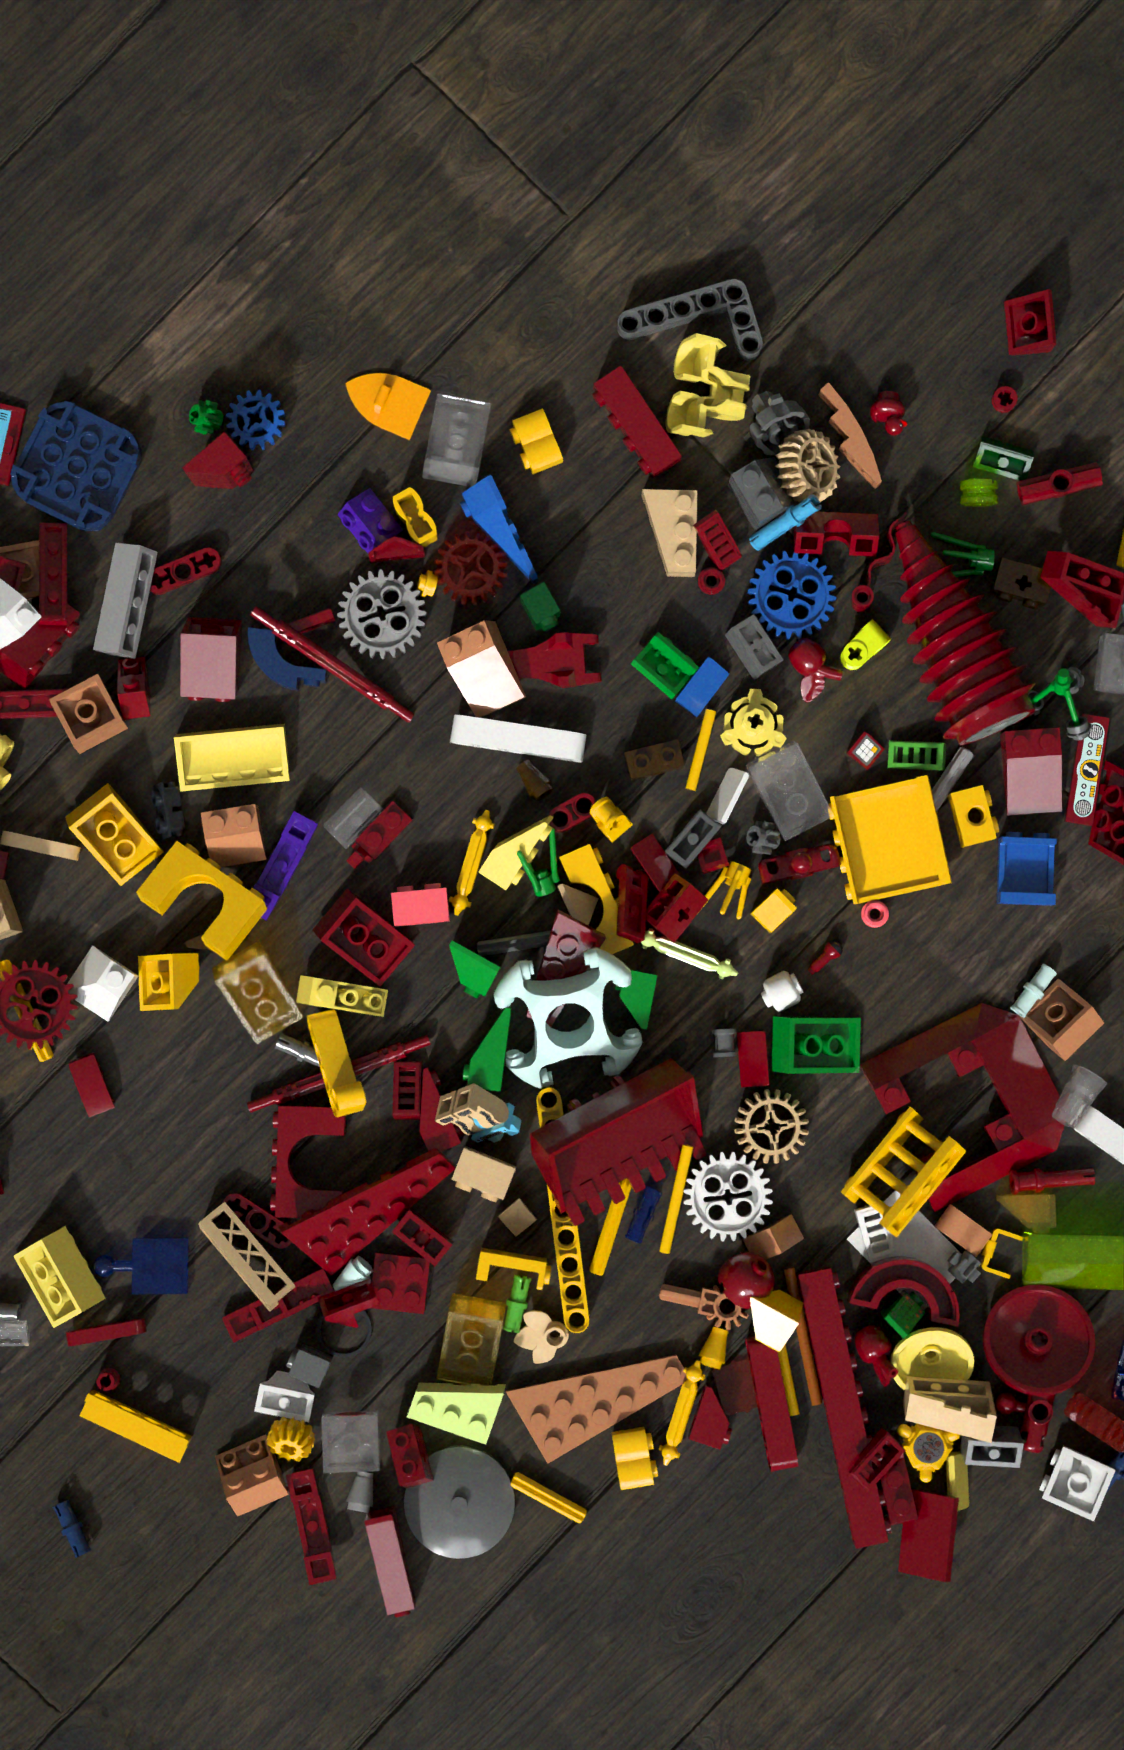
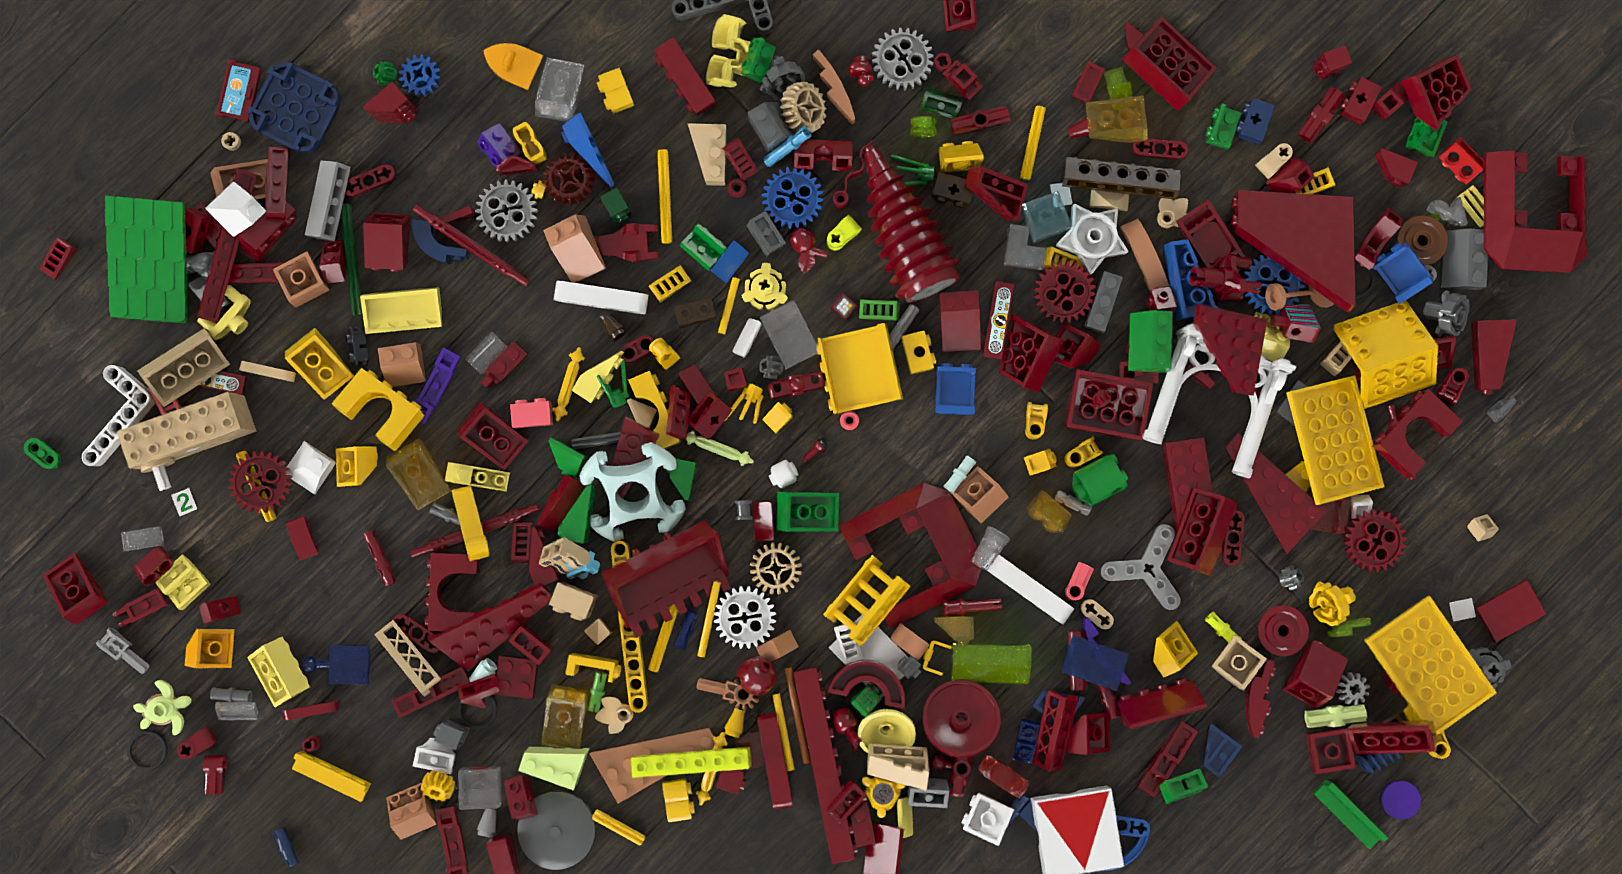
camera: 10 degrees right, 0 degrees up
dark grey slope [665,809,721,869] -> none
slope [750,1290,803,1352] -> none
plant [1028,667,1092,740] -> none
none -> dark green axle [341,203,363,316]
none -> dark red pin [362,530,397,587]
none -> dark red slope [536,475,586,532]
none -> neon yellow brick [631,747,751,778]
none -> yellow slope [649,265,691,303]
none -> yellow axle [658,149,672,244]
none -> green bracket [741,38,776,83]
none -> light grey gear [872,28,934,91]
none -> yellow slope [939,141,984,173]
none -> dark red brick [942,60,983,101]

